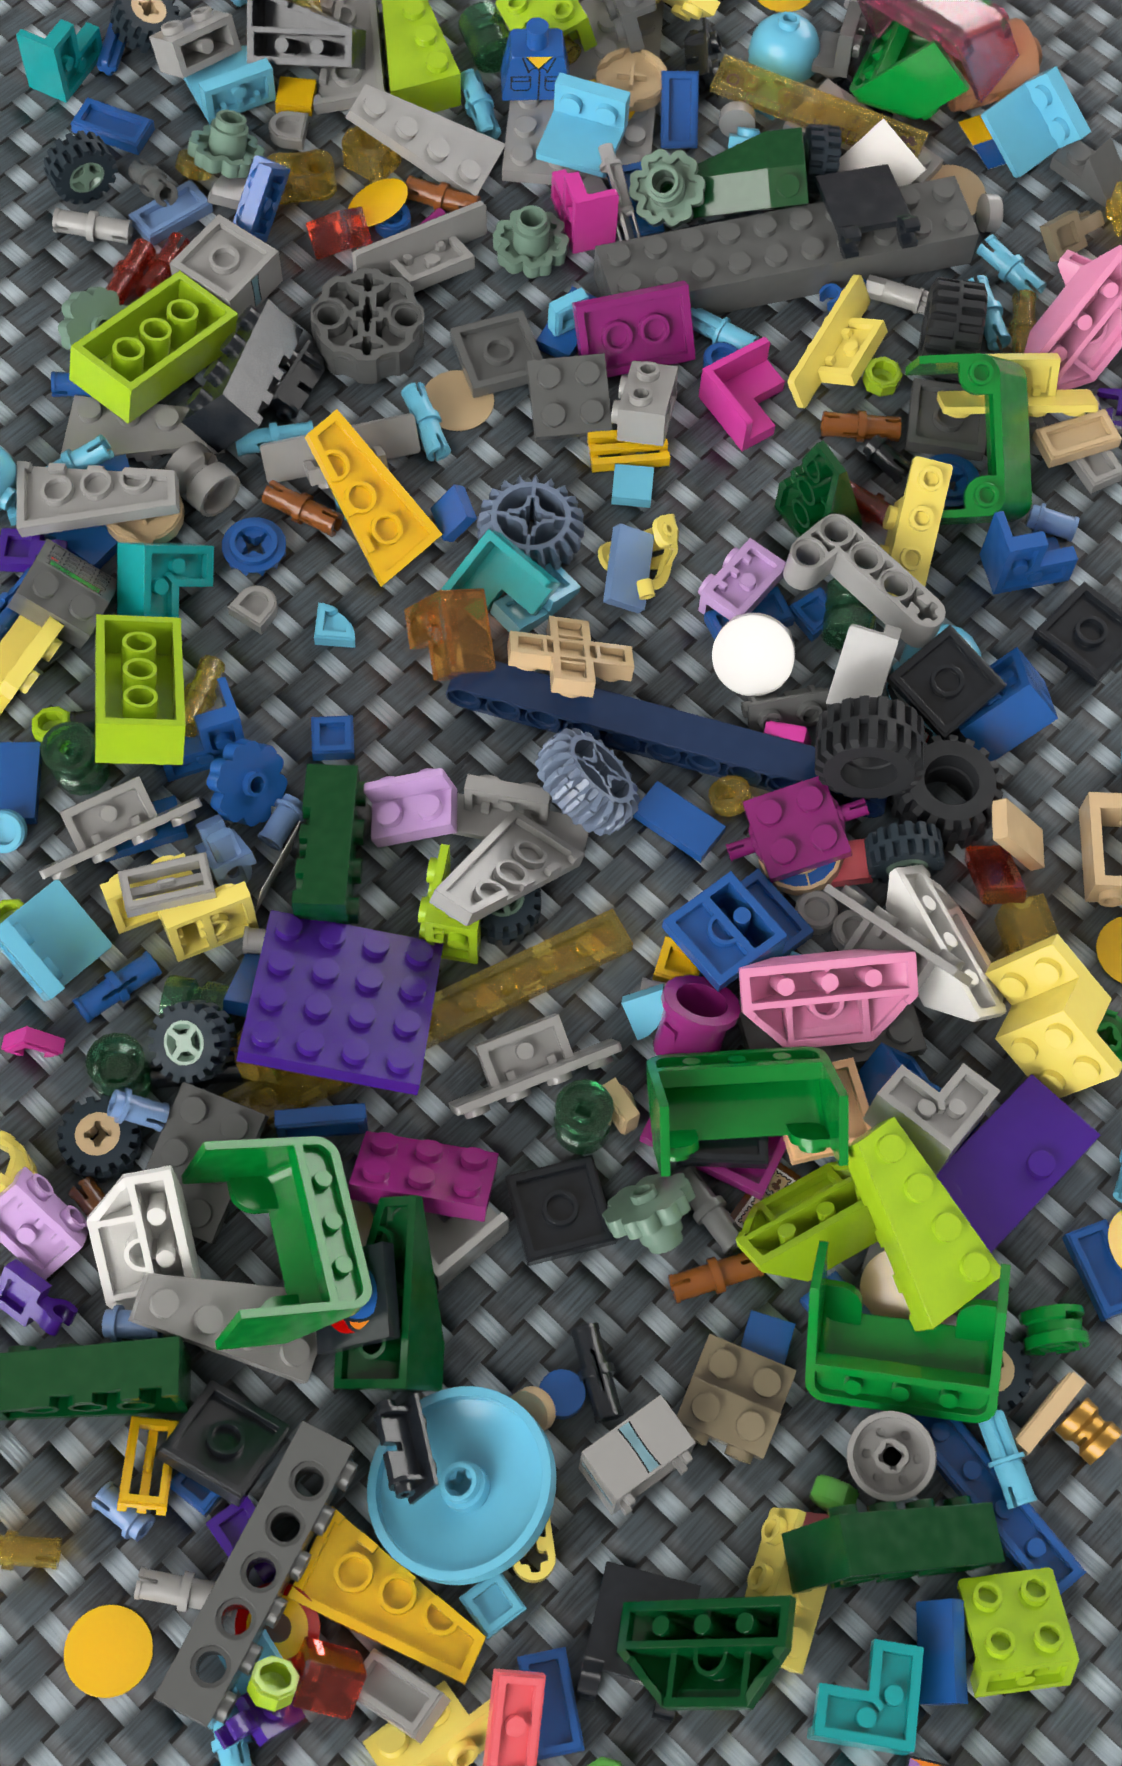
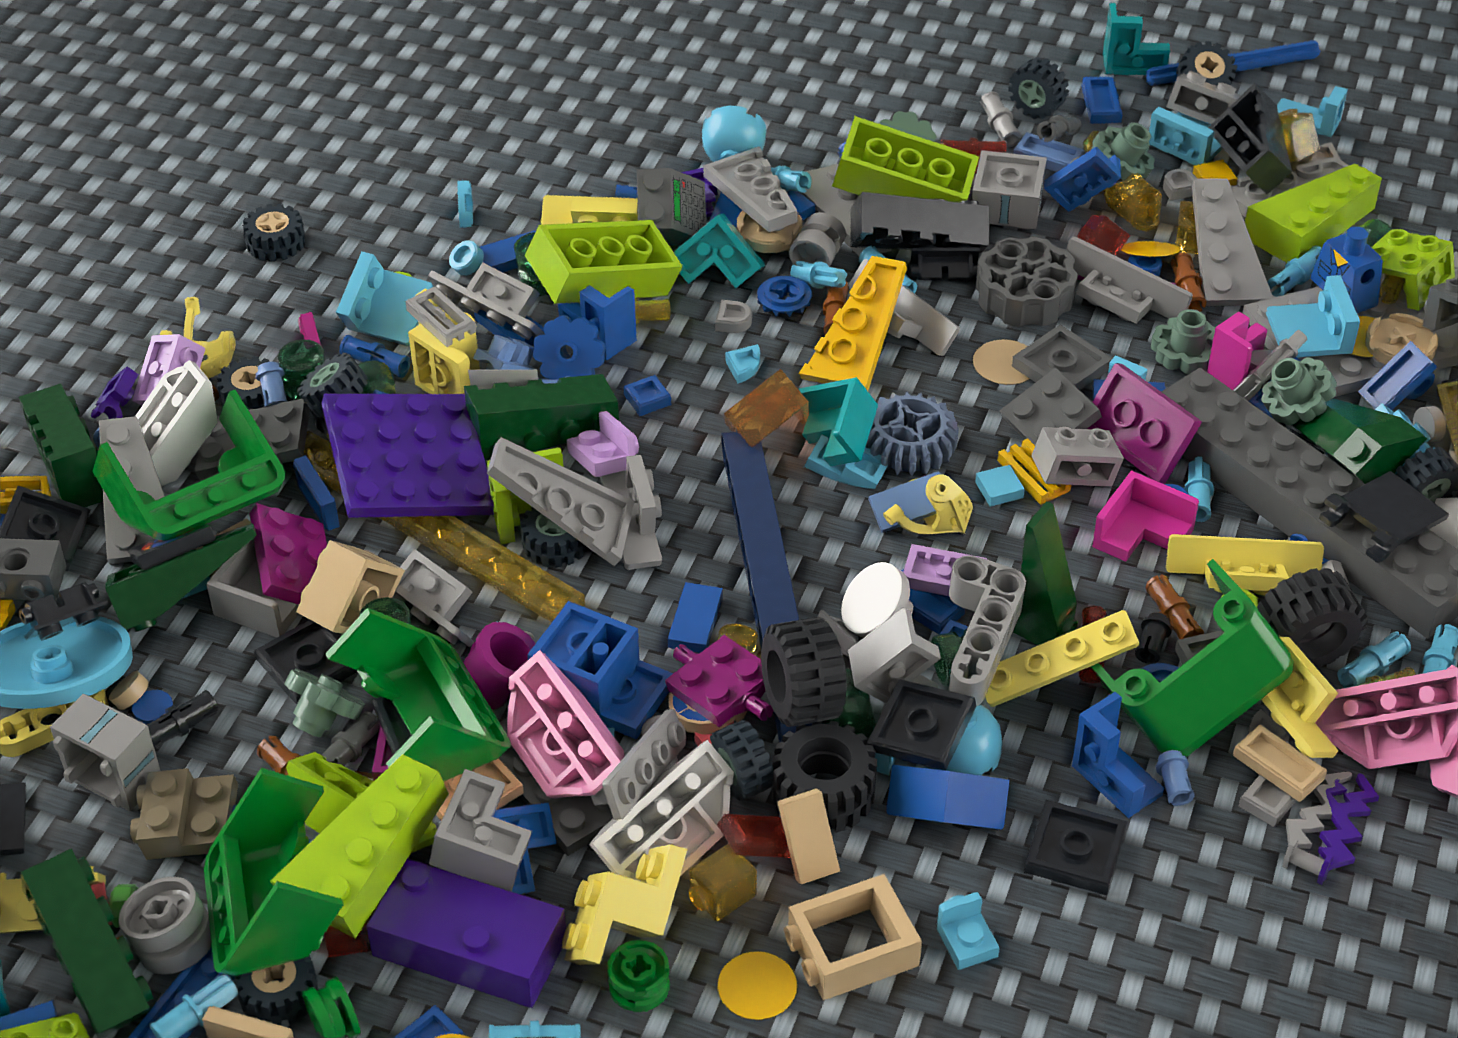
camera: 70 degrees right, 20 degrees down
medium azure pin [401,382,451,461] -> none
blue tile [430,484,477,542] -> none
tan plate [507,616,634,698] -> none
sand blue gear [535,728,640,836] -> none
none -> tan brick [296,540,405,634]
none -> medium azure axle [790,261,847,289]

